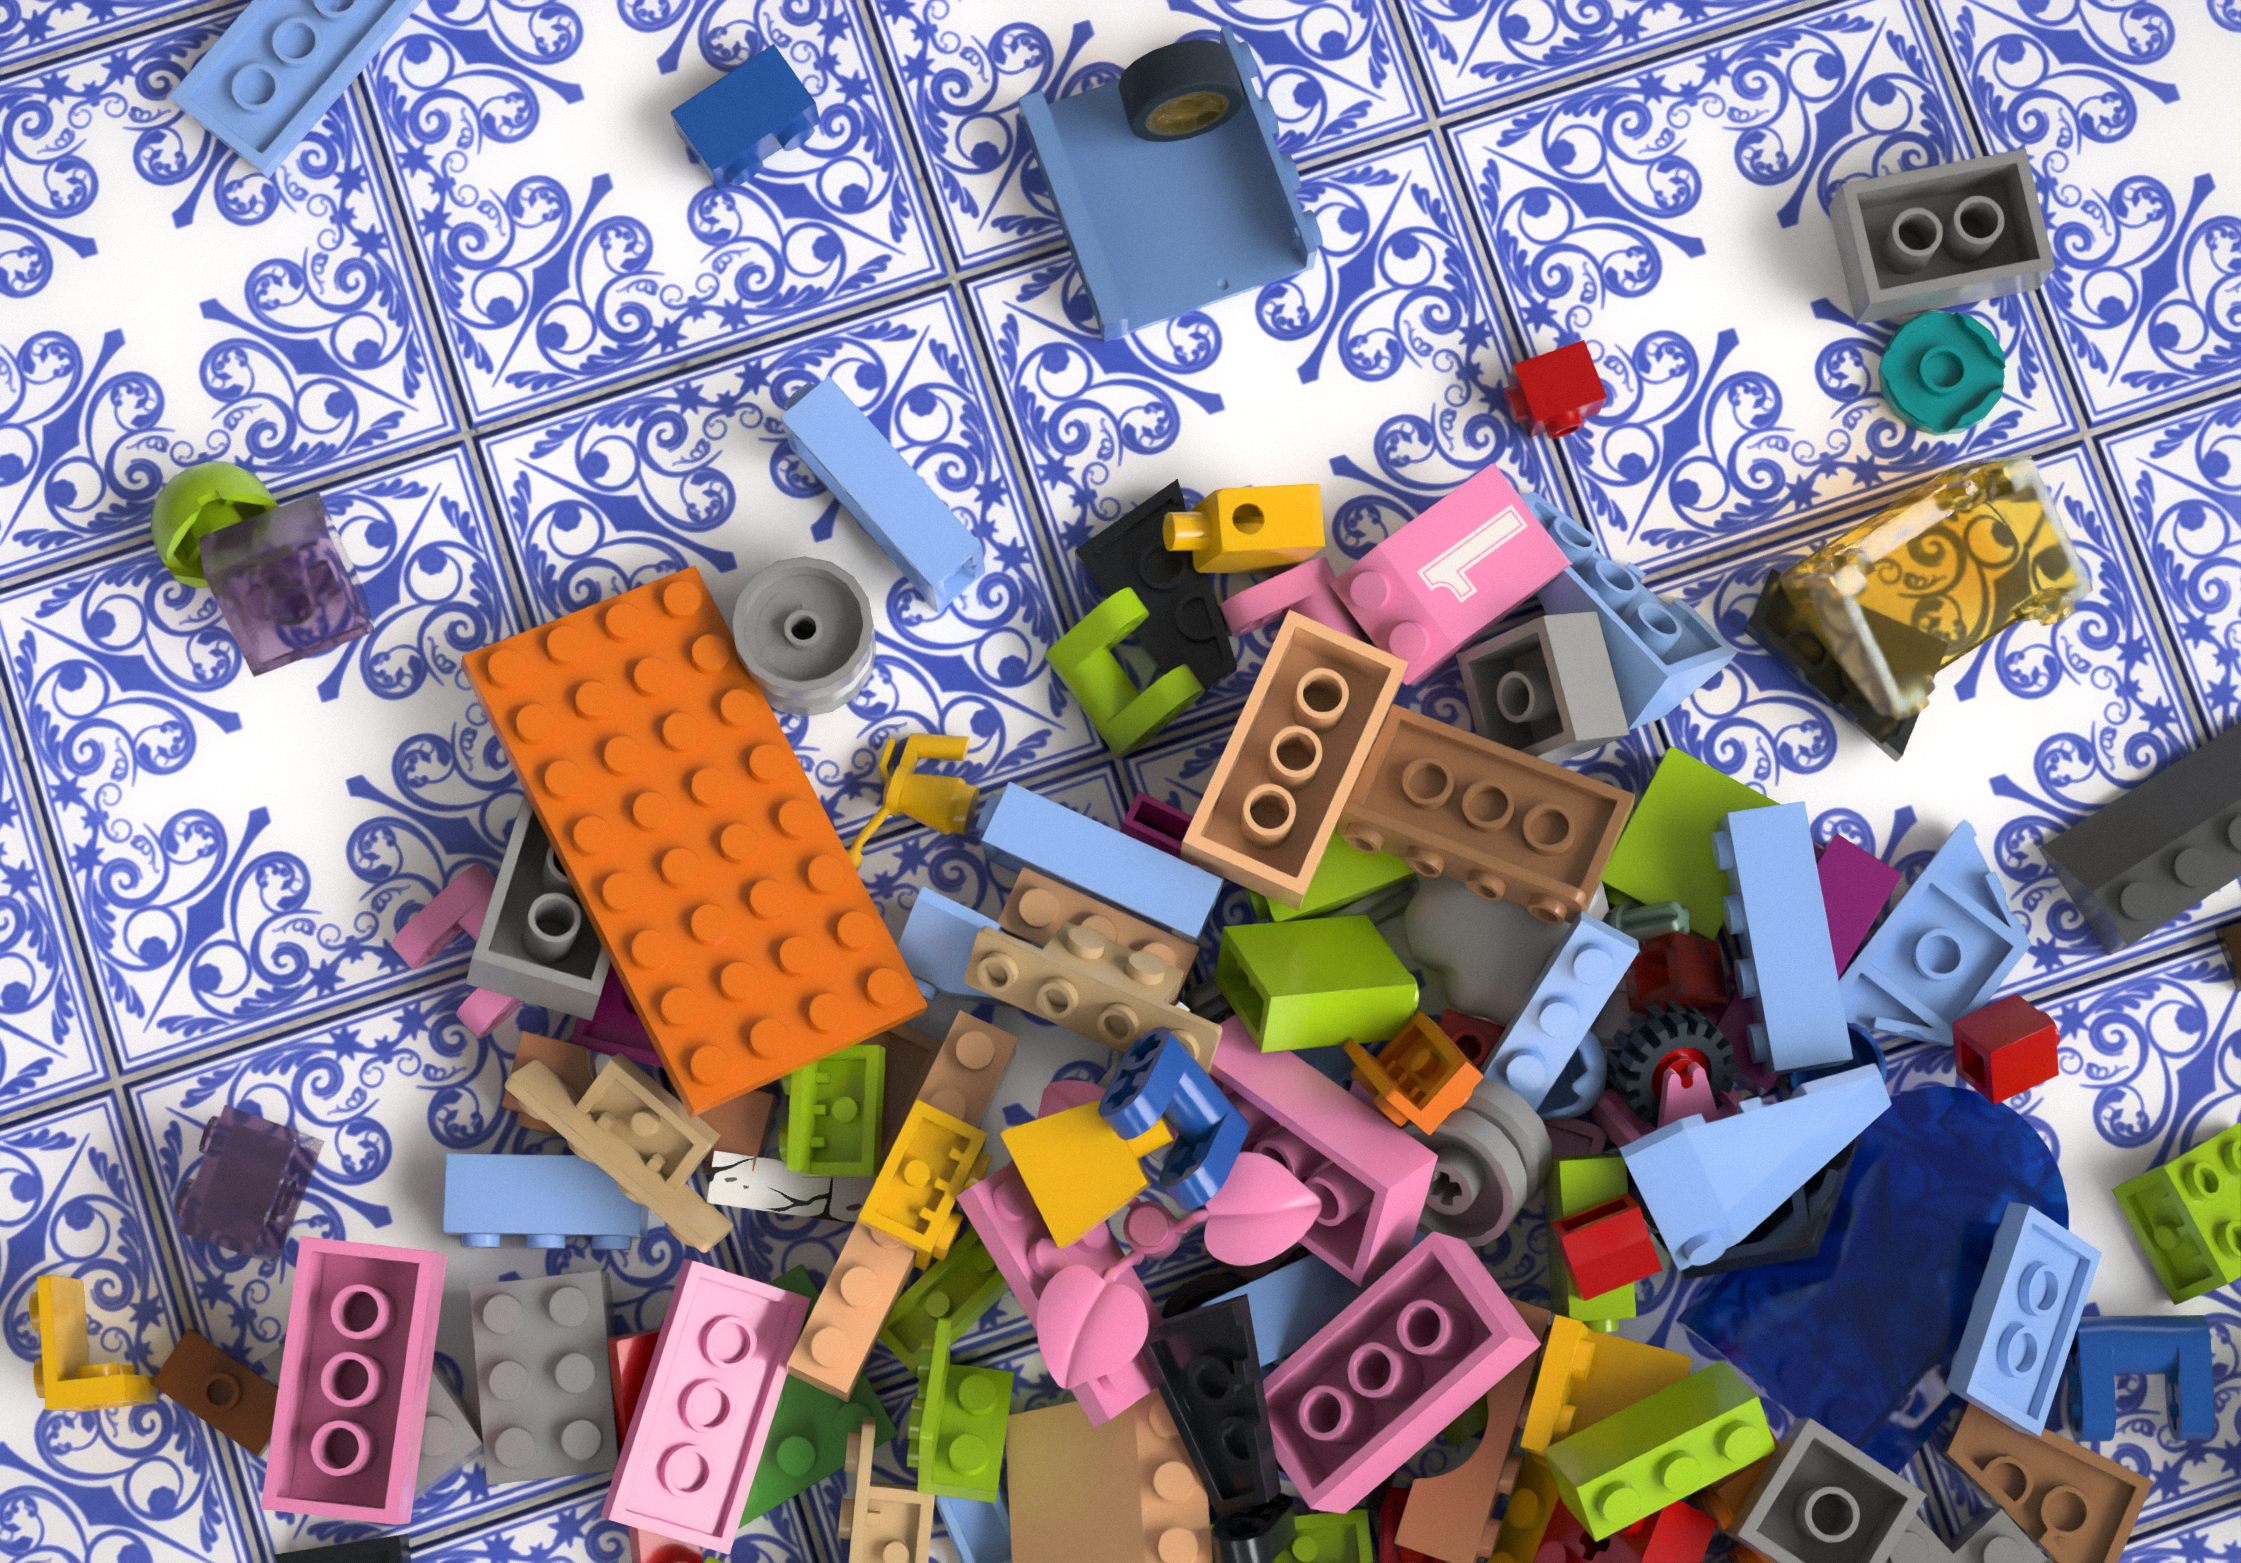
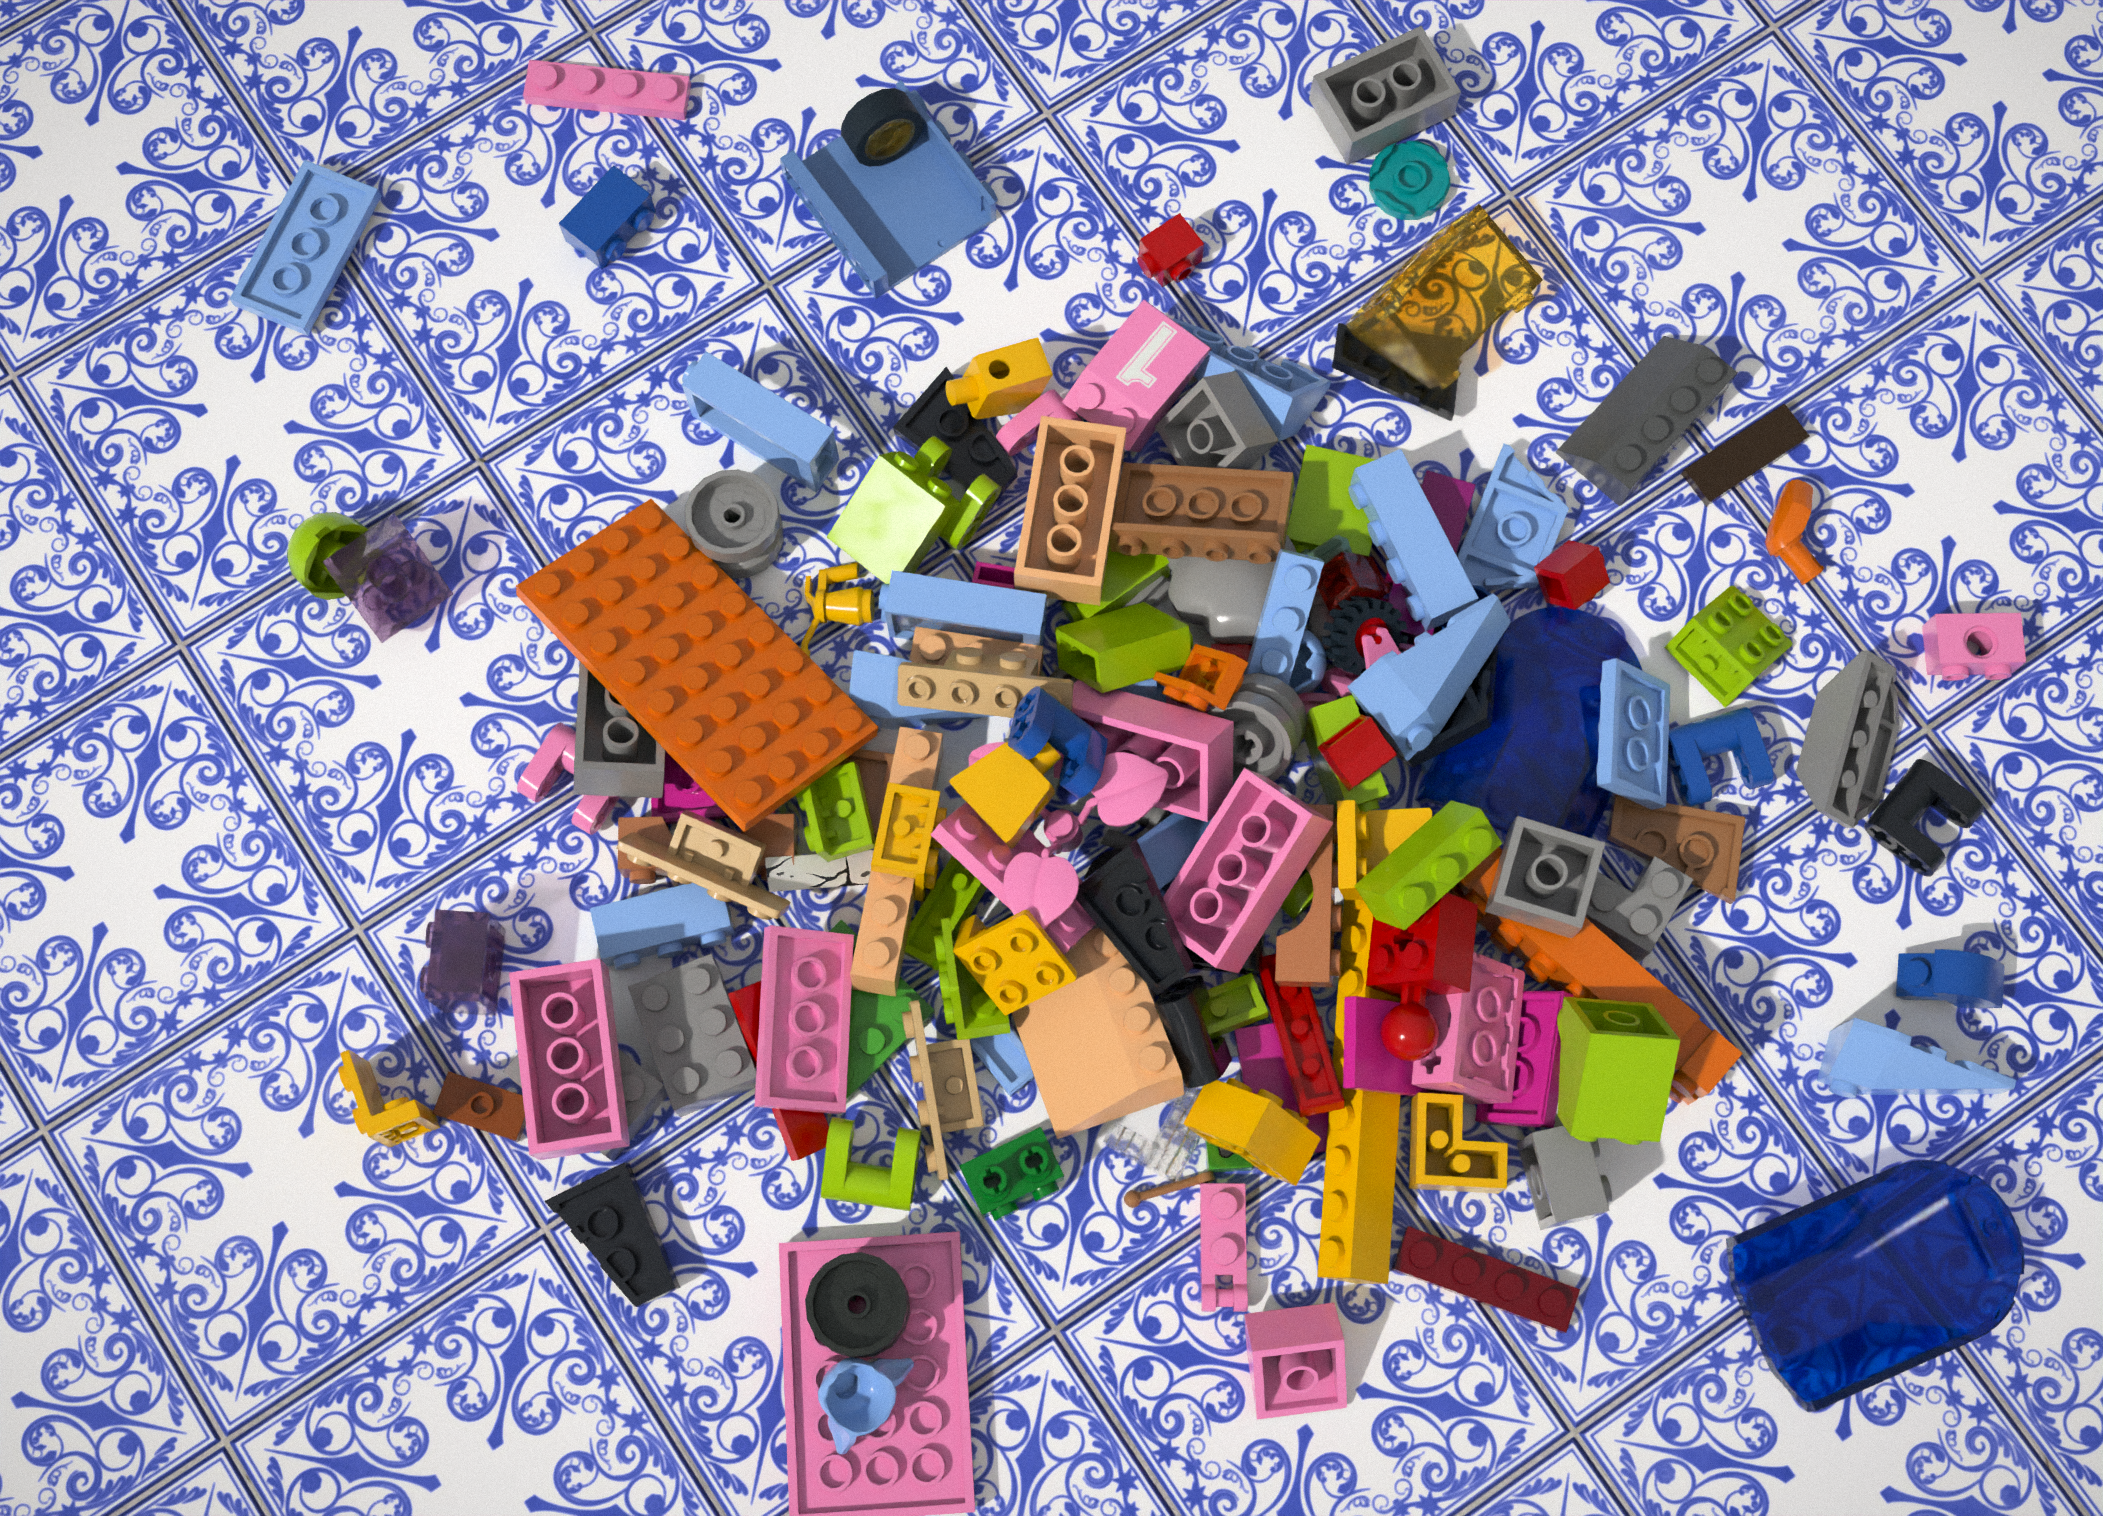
camera: 15 degrees left, 5 degrees down
none -> brick [827,451,961,584]
none -> yellow bracket [953,910,1077,1016]

